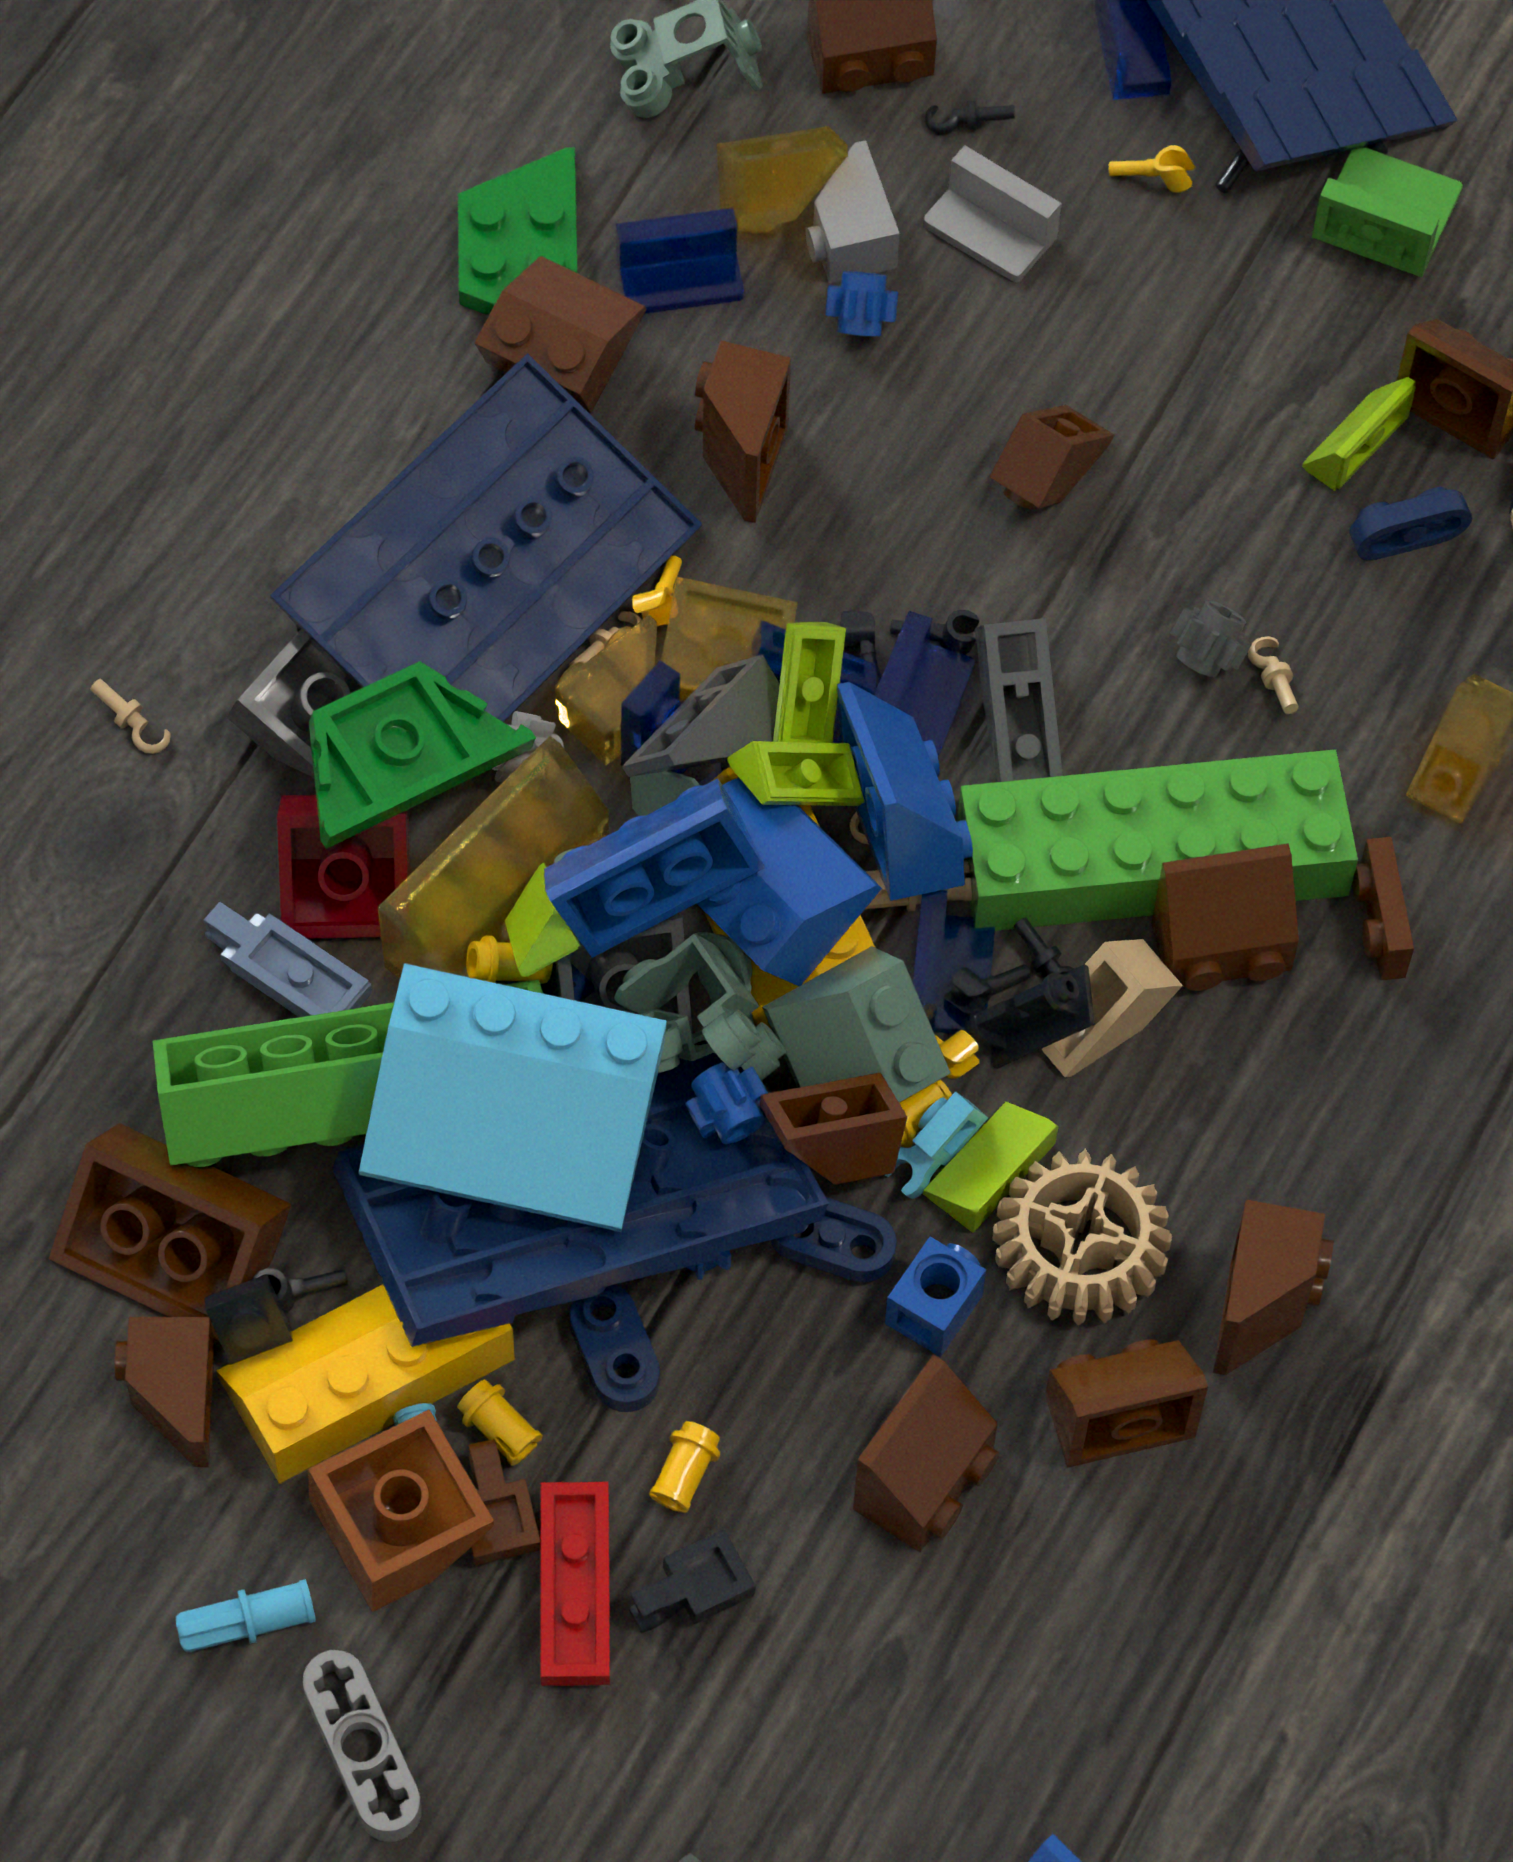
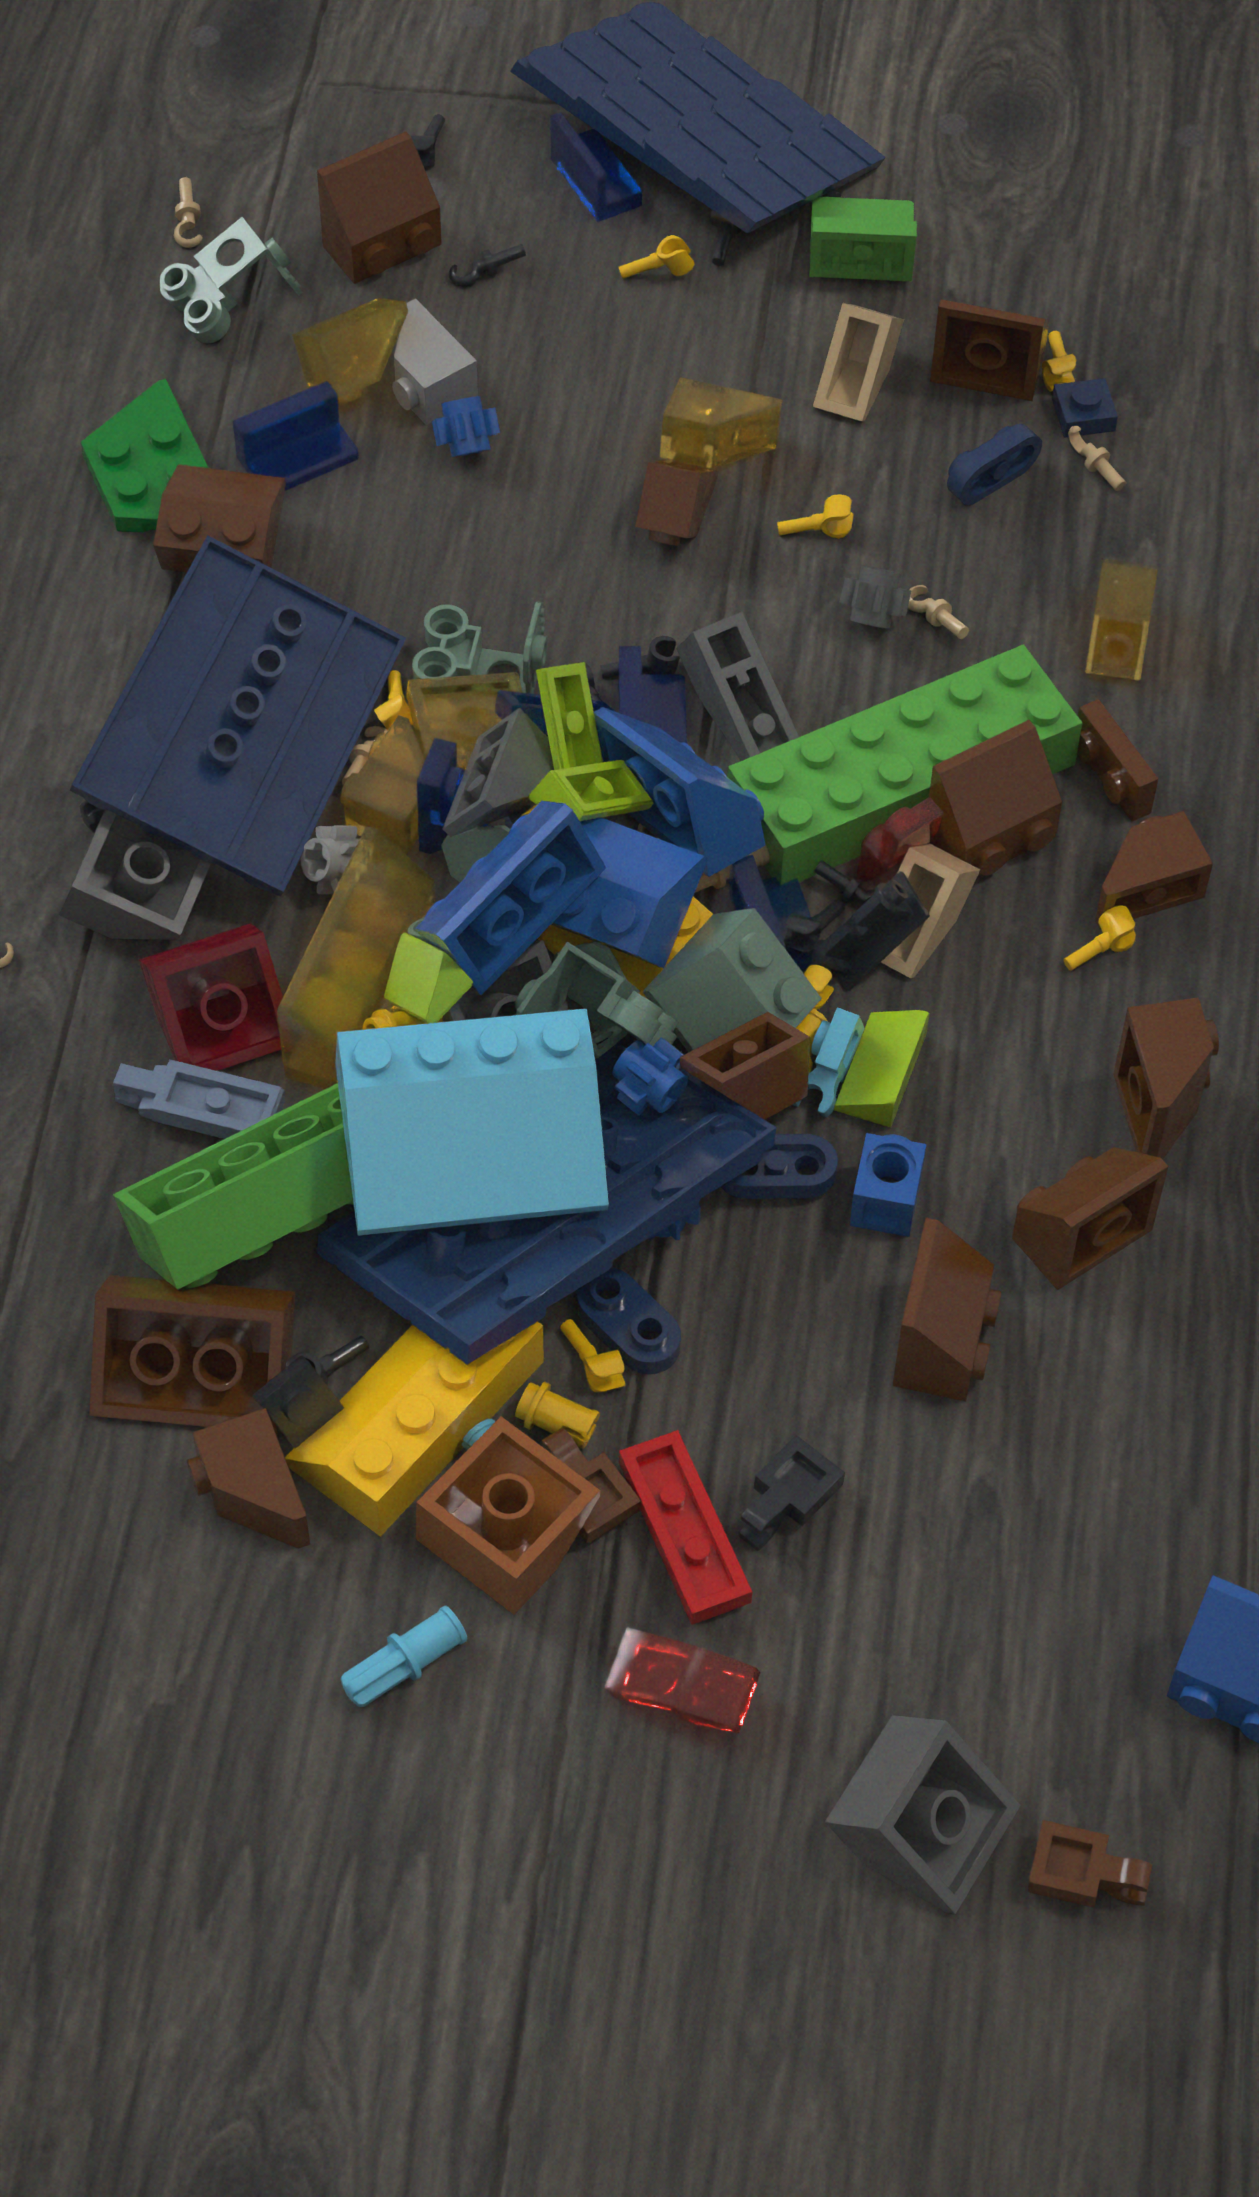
camera: 20 degrees left, 5 degrees down
light grey beam [303,1650,421,1842] -> none
green wing [309,661,536,849] -> none
yellow pin [649,1421,720,1513] -> none
reddish brown slope [695,340,791,523] -> none
light grey panel [923,145,1061,283] -> none
tan gear [992,1148,1172,1326] -> none
lime slope [1302,377,1416,491] -> none
none -> sand green piece [412,601,548,703]
none -> yellow hand [560,1319,625,1392]
none -> clear red slope [605,1628,761,1734]
none -> clear yellow slope [660,377,783,469]
none -> yellow hand [777,494,854,539]
none -> tan slope [813,303,904,421]
none -> clear red slope [857,797,944,881]
none -> yellow hand [1063,905,1136,971]
none -> reddish brown slope [1095,811,1213,929]

